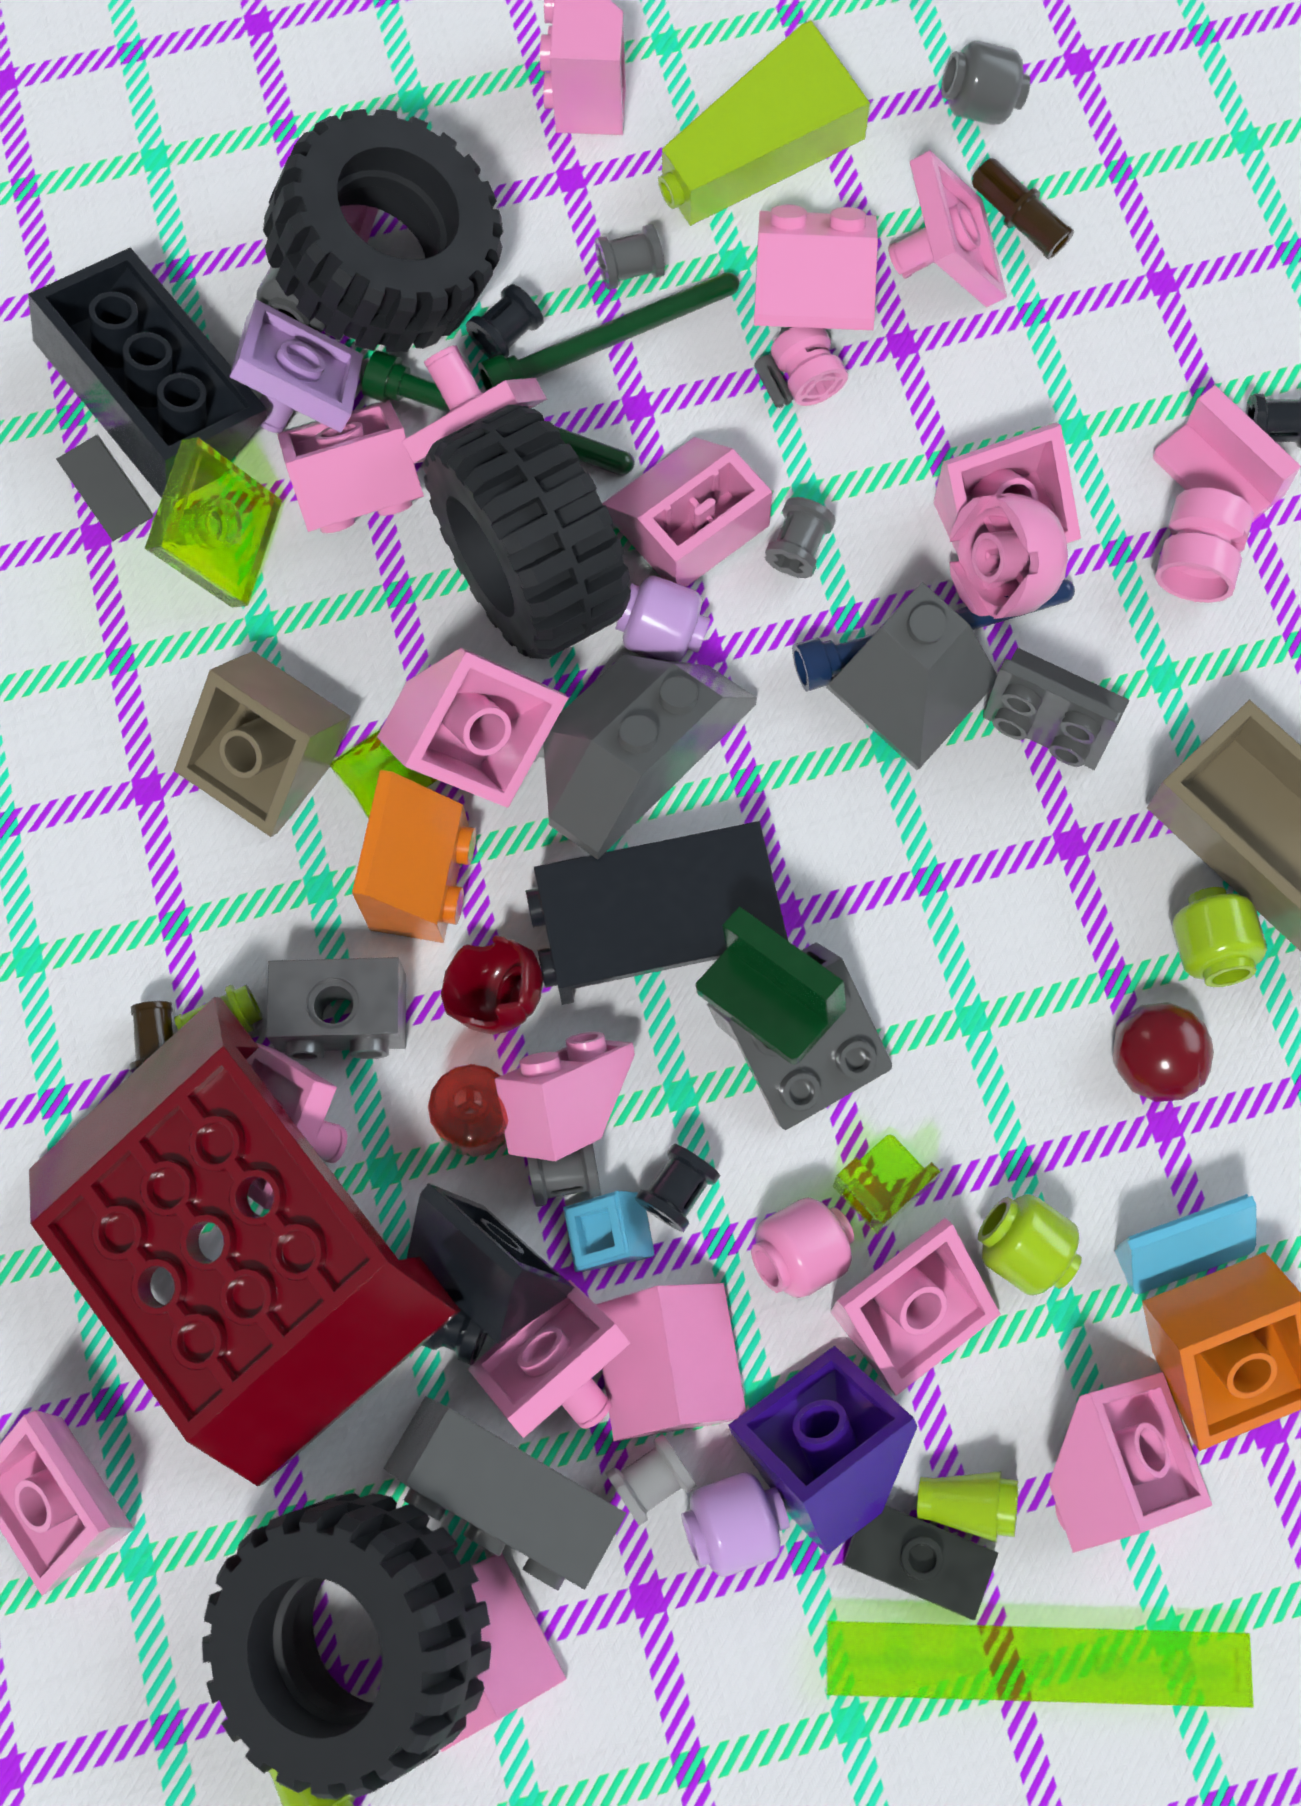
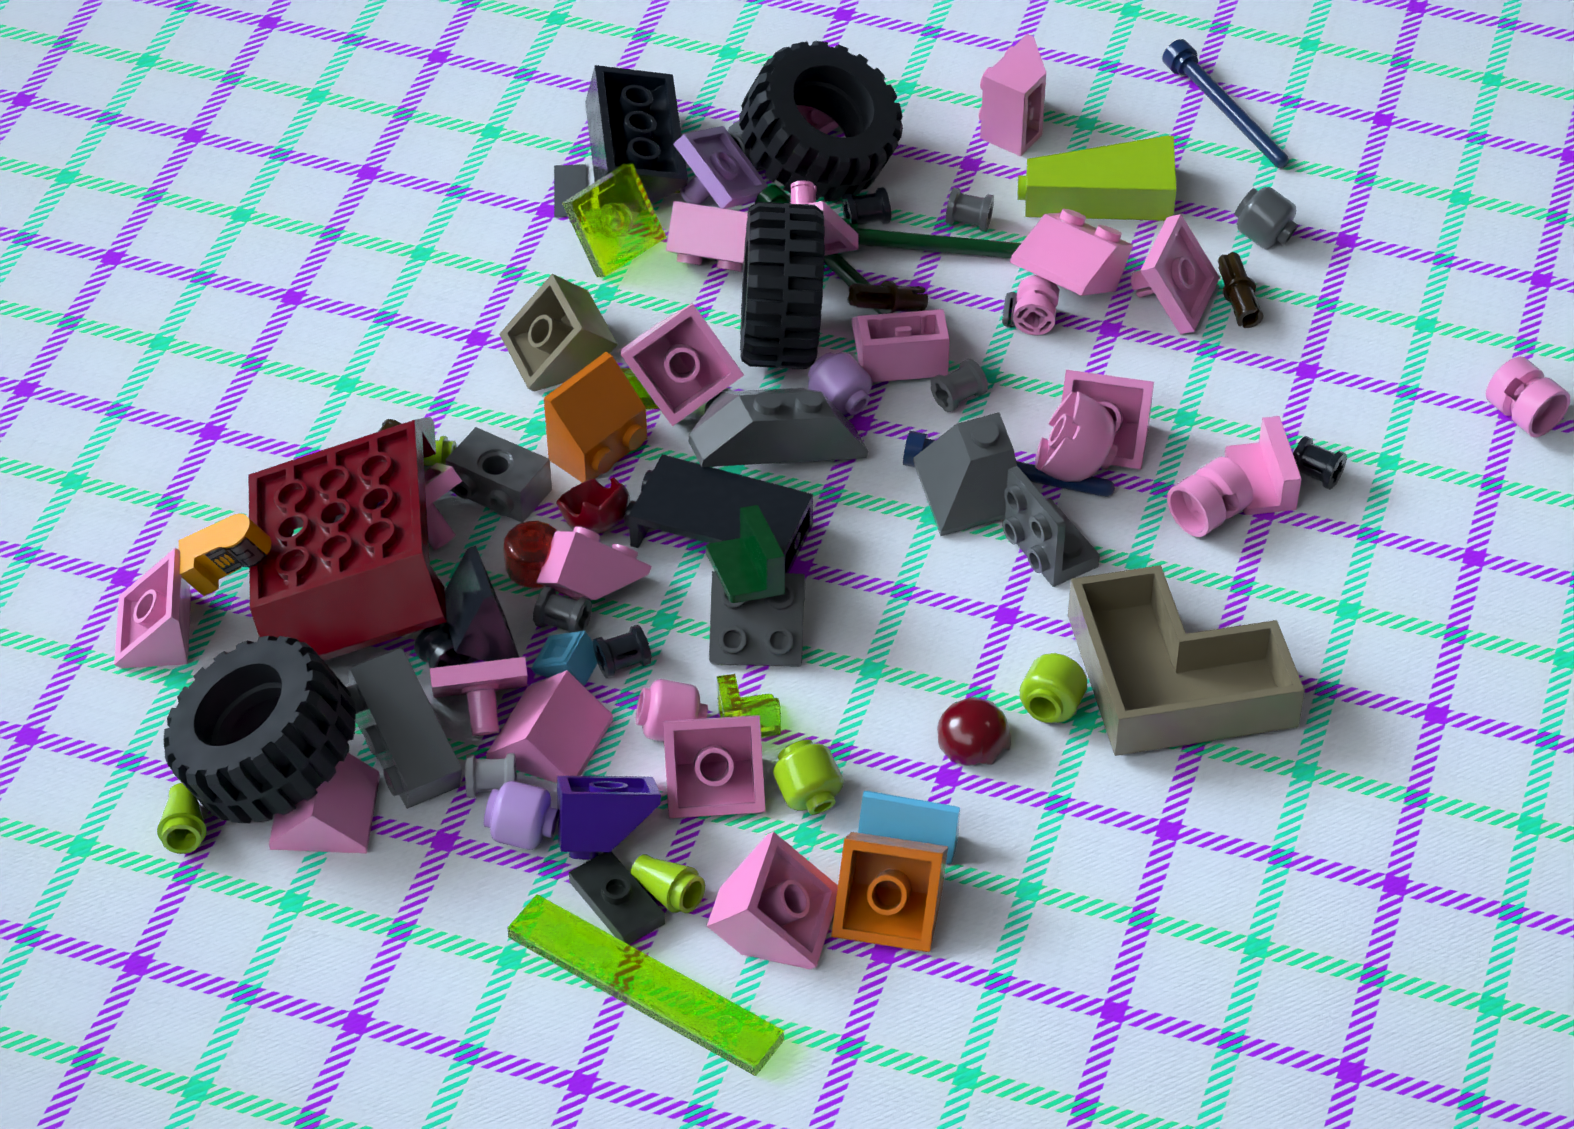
camera: 30 degrees right, 25 degrees down
none -> light orange leg [178,513,272,596]
none -> dark brown axle [847,281,928,314]

